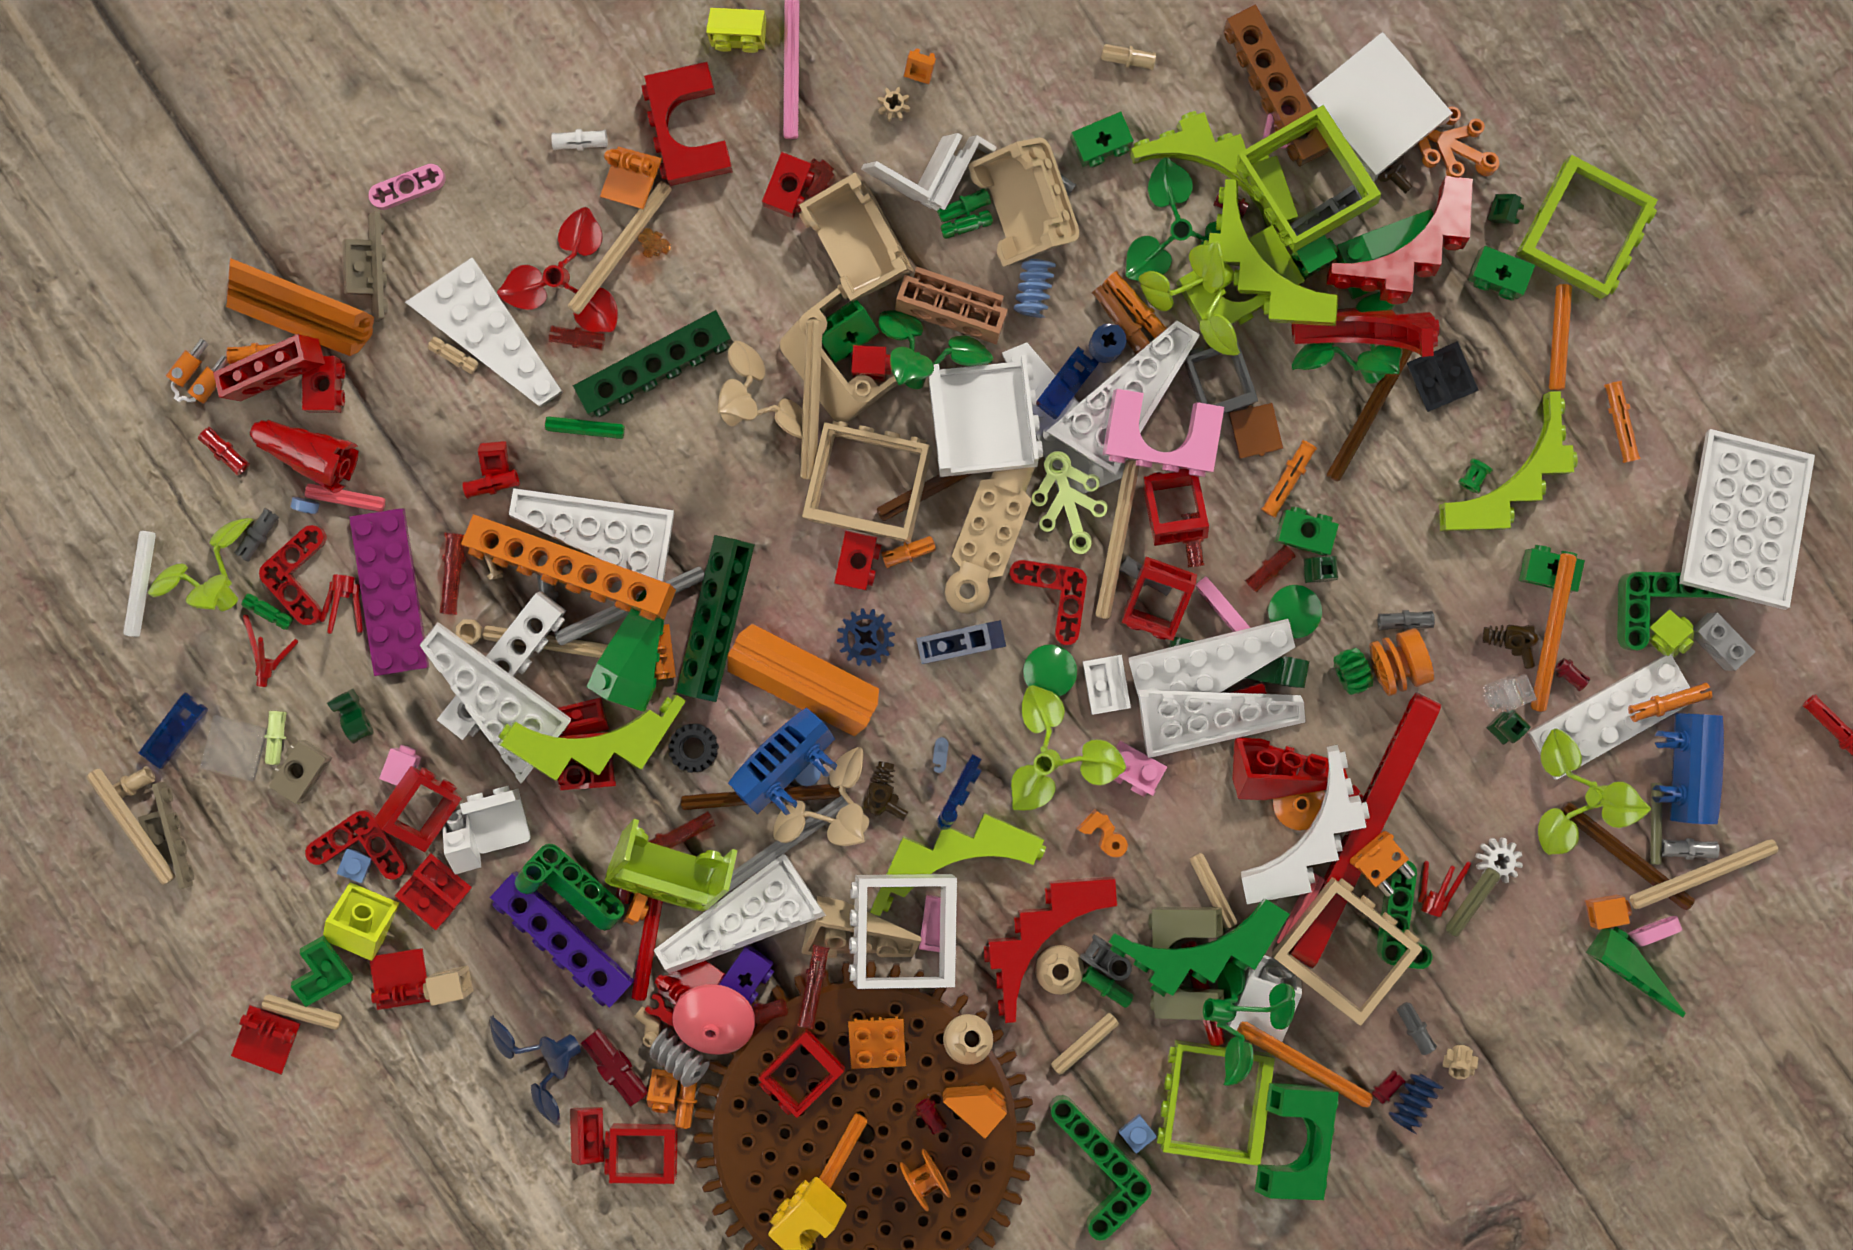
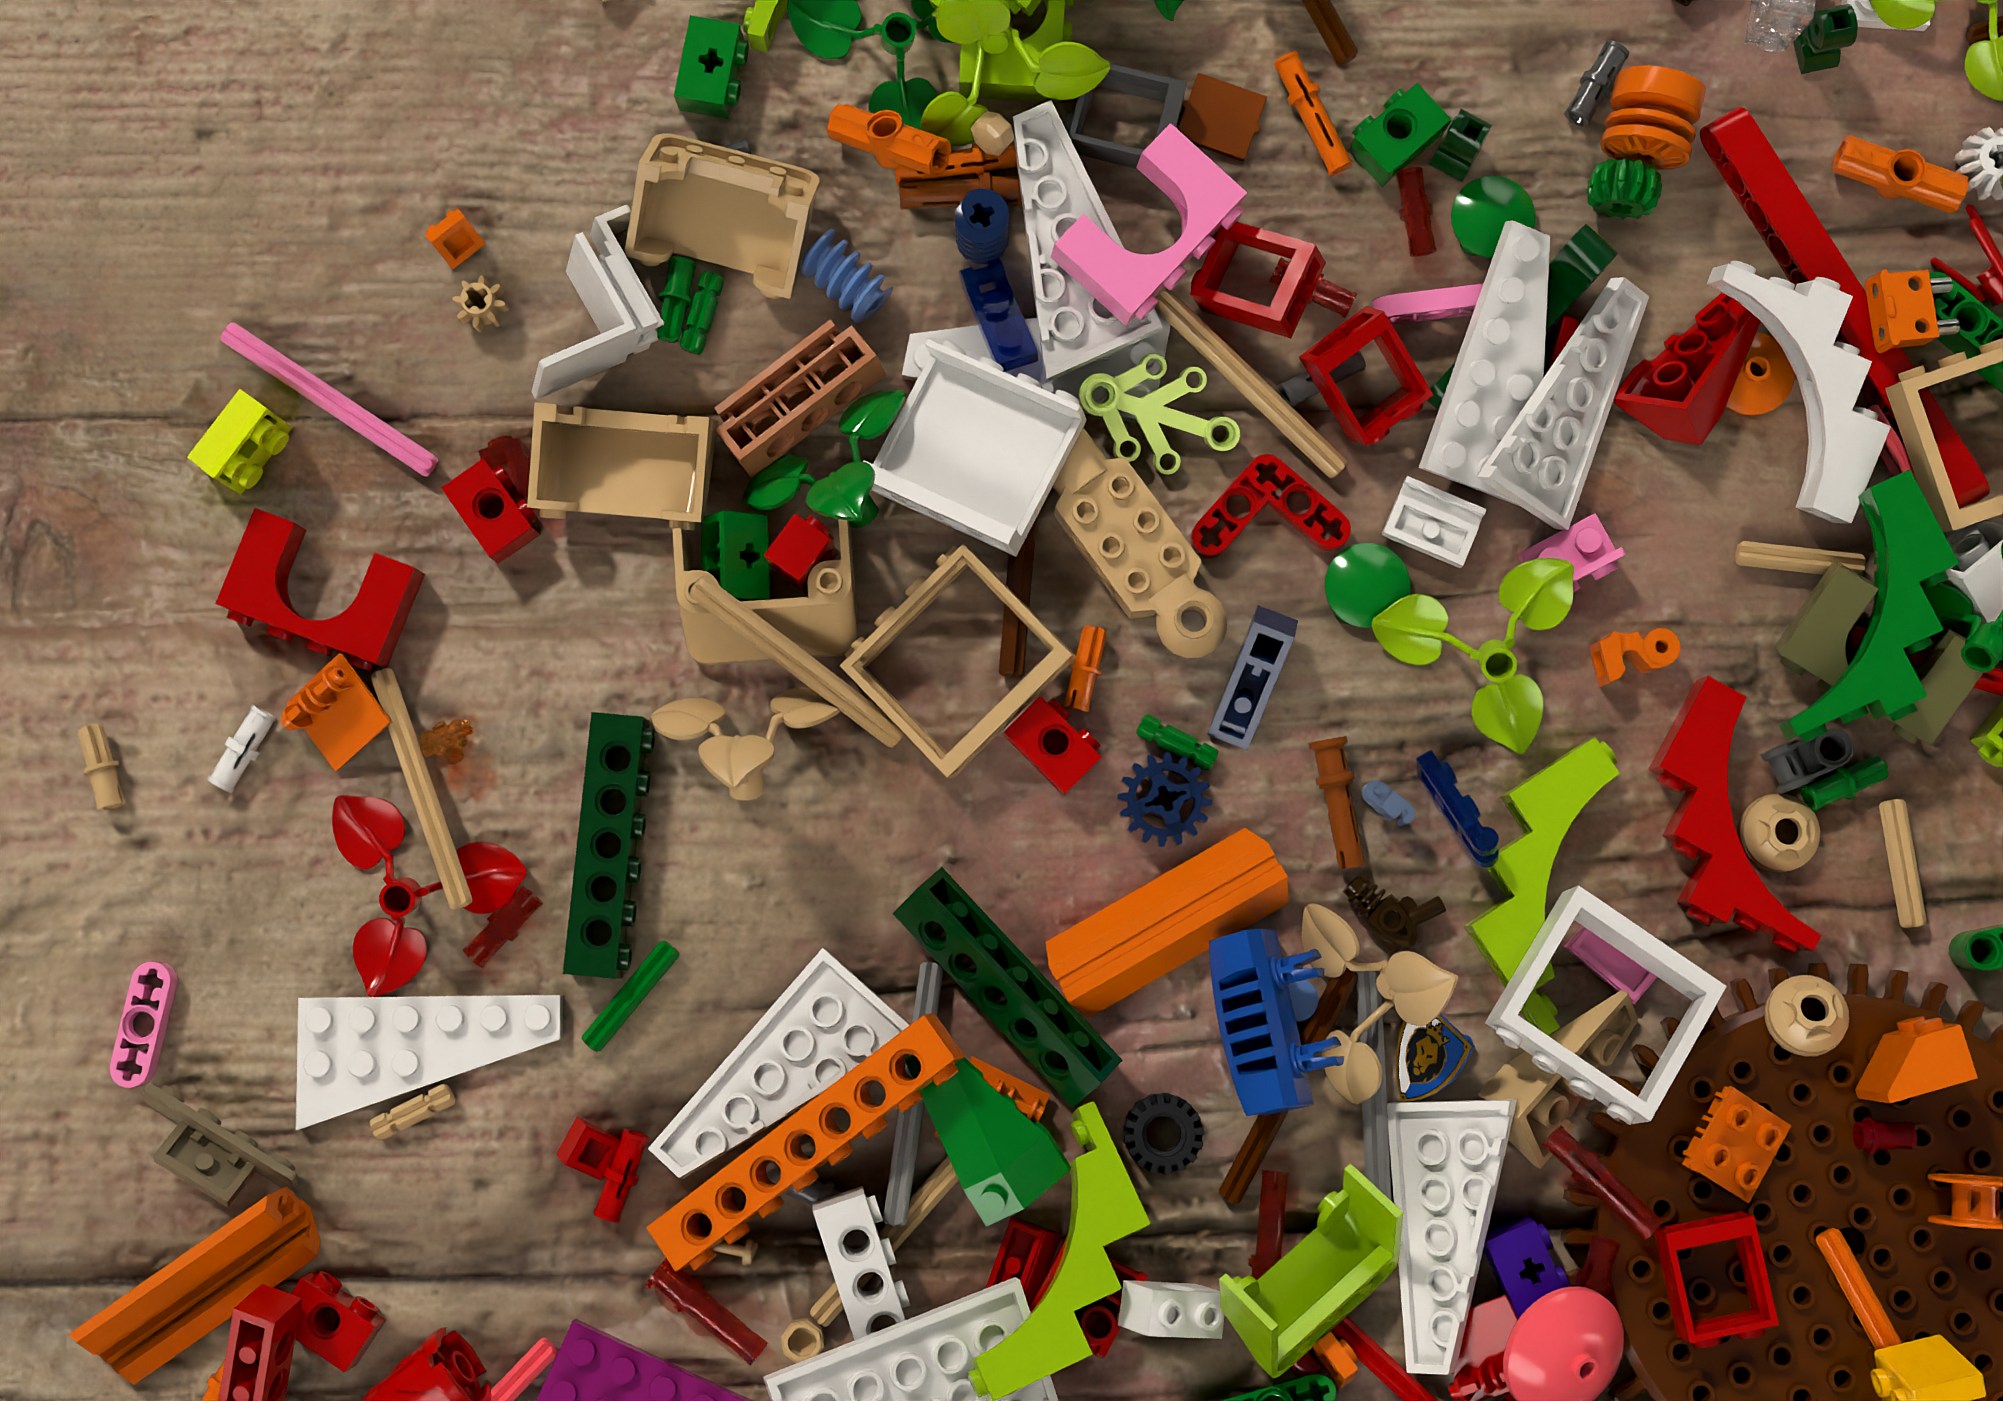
camera: 55 degrees left, 5 degrees down
none -> tan axle [78,723,126,811]
none -> orange piece [826,104,952,175]
none -> tan tile [971,111,1015,156]
none -> white brick [1118,1280,1225,1339]
none -> green axle [1136,714,1219,770]
none -> dark orange pin [1309,736,1366,870]
none -> shield [1396,1013,1475,1102]
none -> orange piece [1831,135,1970,214]

